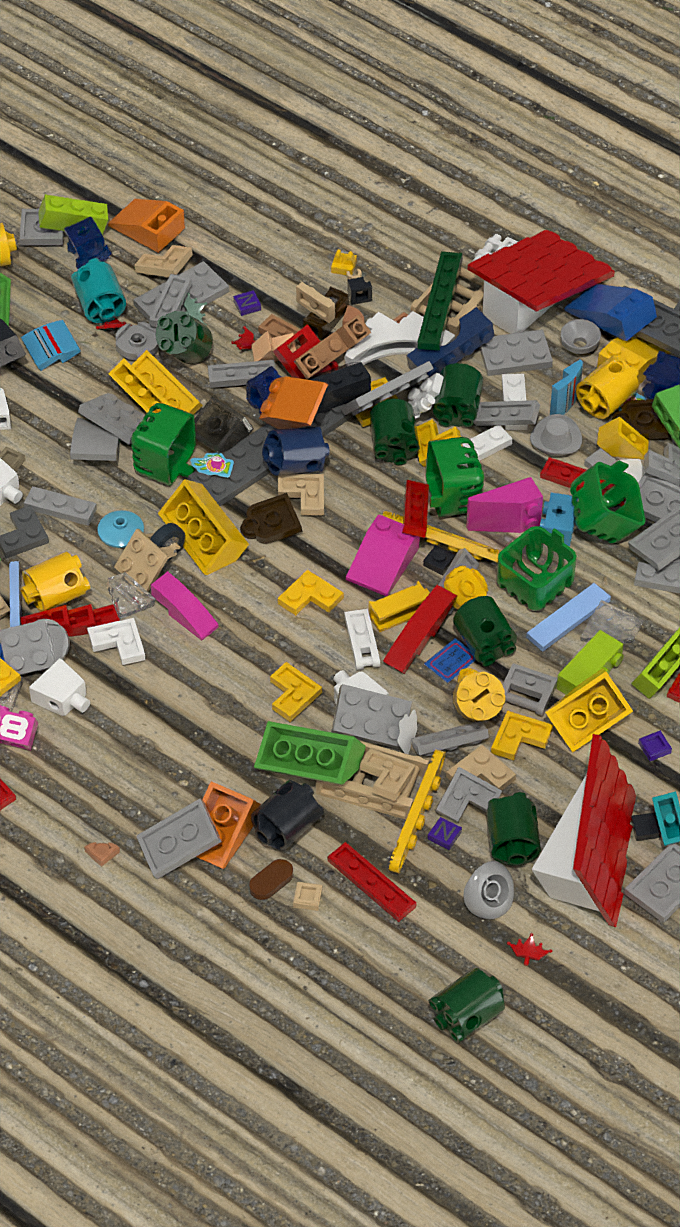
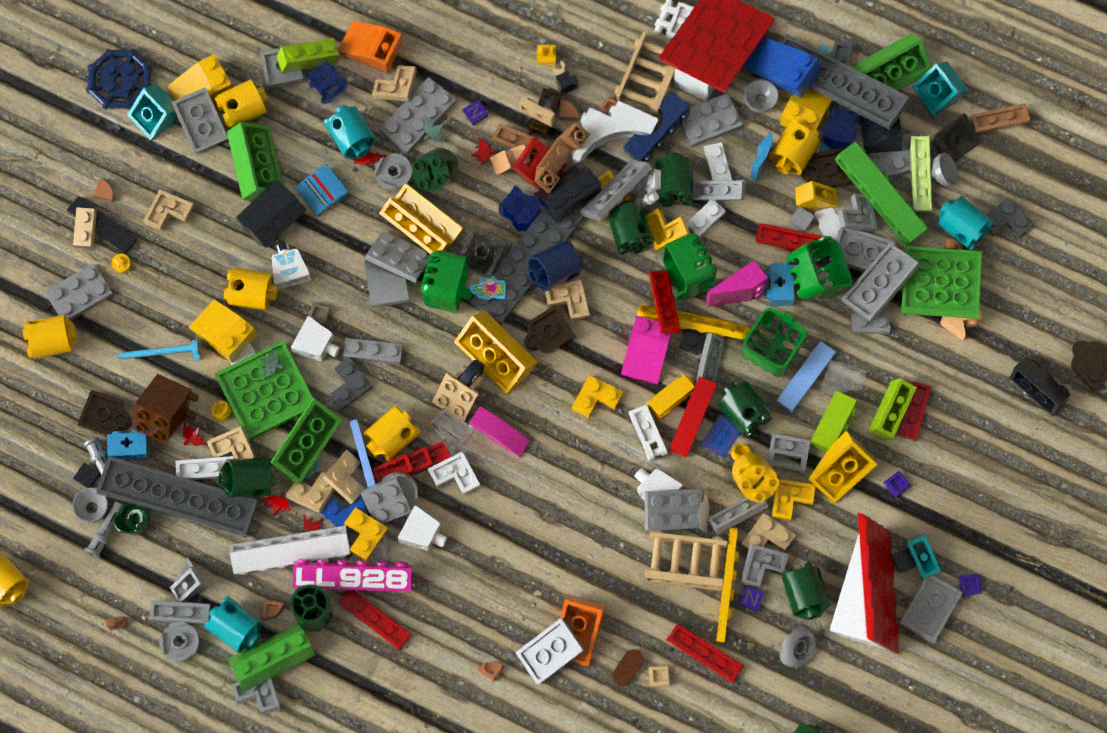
camera: 10 degrees left, 20 degrees up
medium azure dish [98,510,144,548] -> none
light grey plate [149,274,192,327] -> none
light grey plate [208,360,276,388] -> none
black cylinder [251,780,324,850] -> none
bright green slope [254,721,366,785] -> none
orange slope [259,376,328,429] -> none
yellow plate [270,662,322,722] -> none
tan plate [360,748,416,801] -> none
dark green plate [417,251,463,351] -> none
yellow tile [444,566,488,609] -> none
red piece [507,933,553,966] -> none
light grey hat [530,414,582,456] -> none

